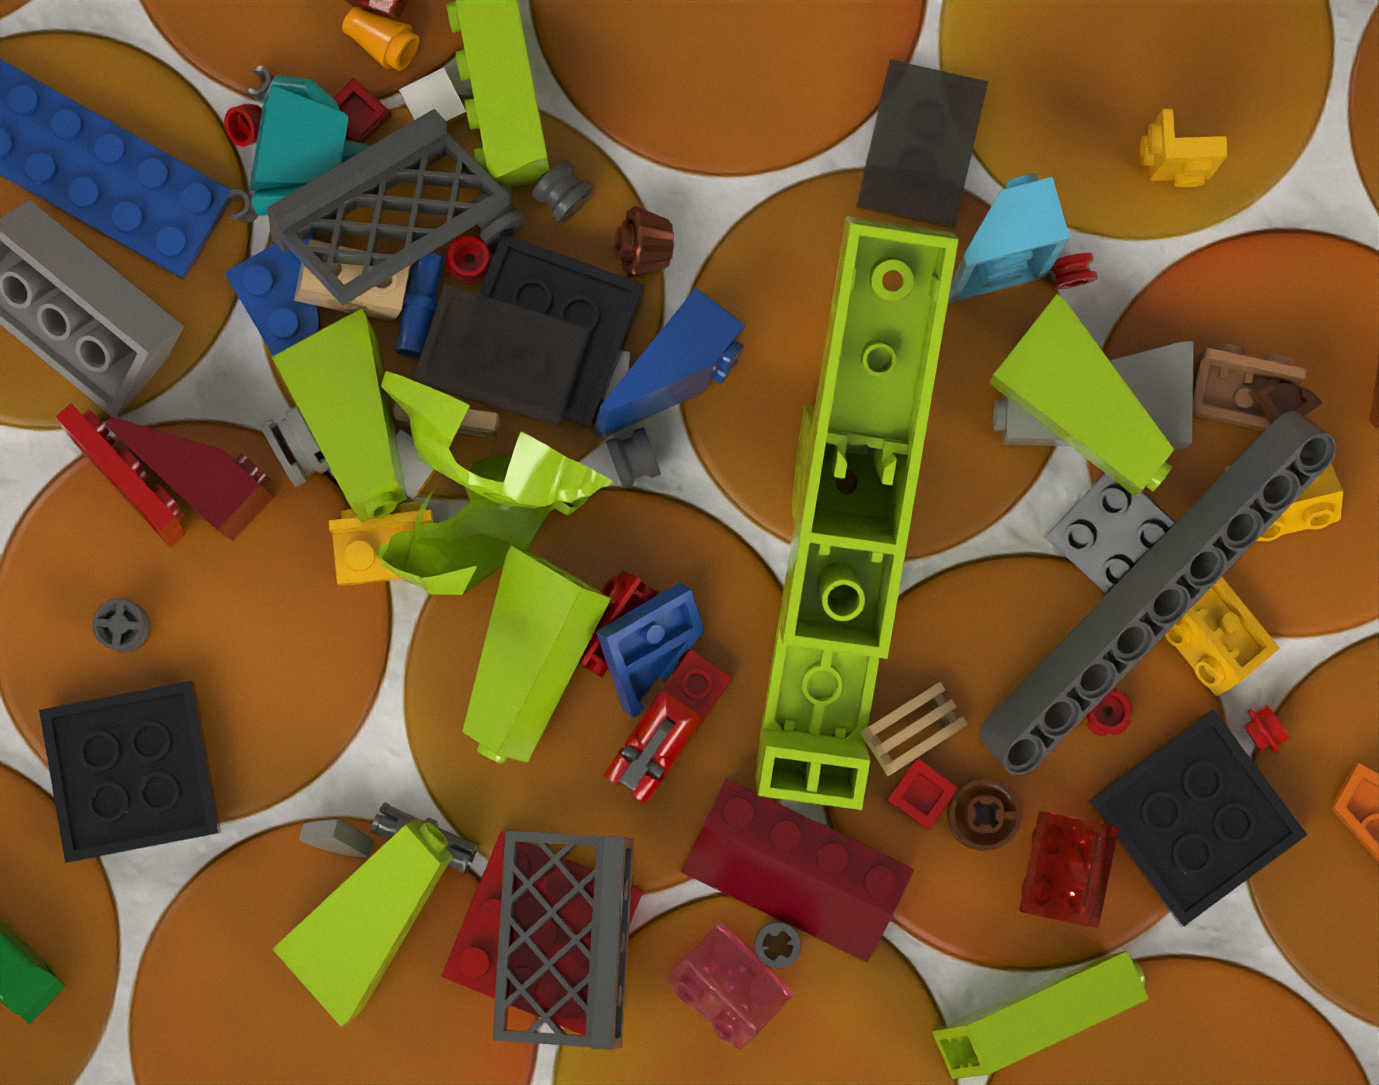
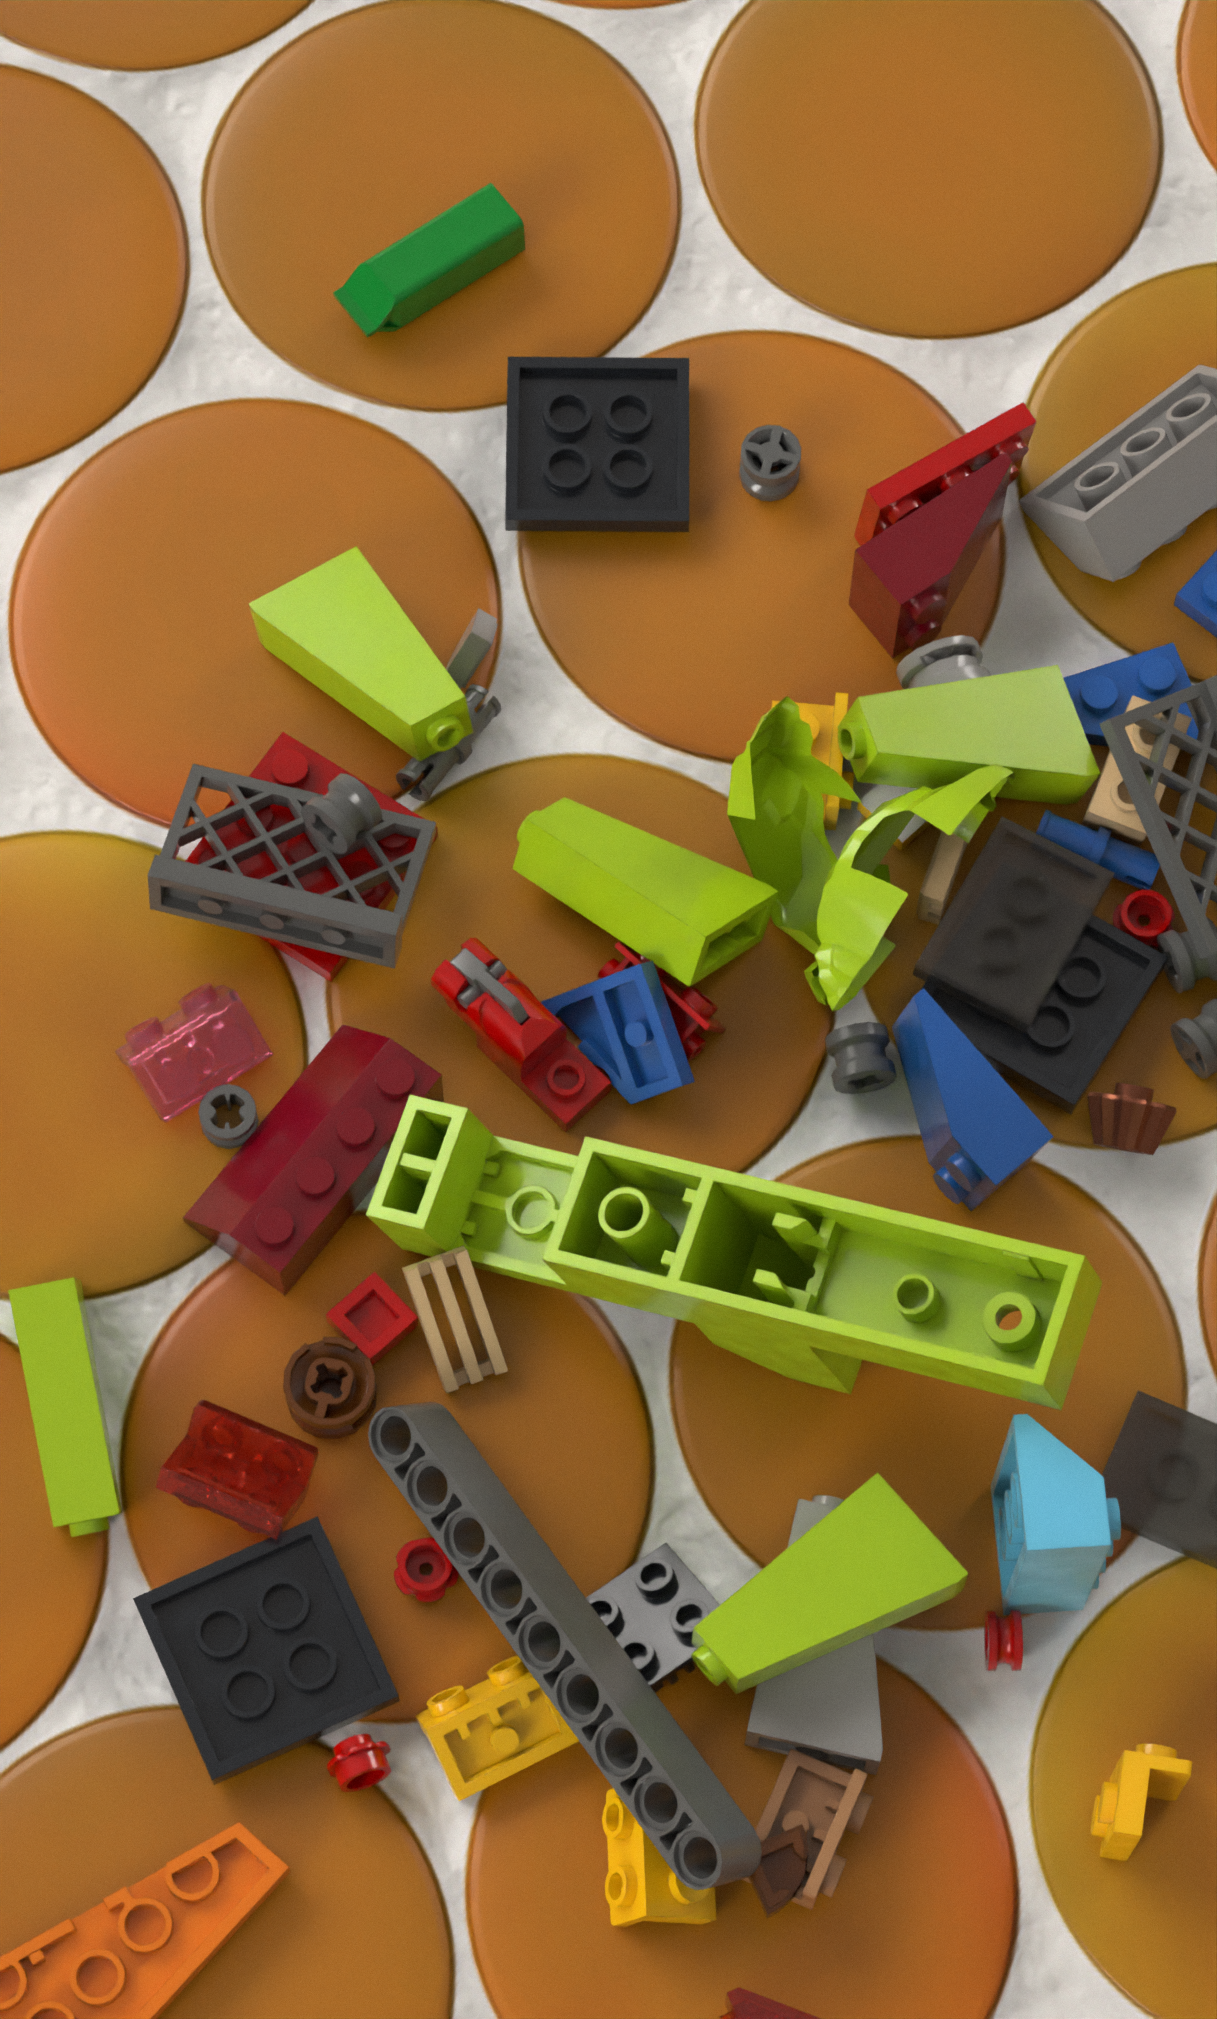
camera: 100 degrees right, 15 degrees down
none -> dark grey wheel [301,773,382,855]

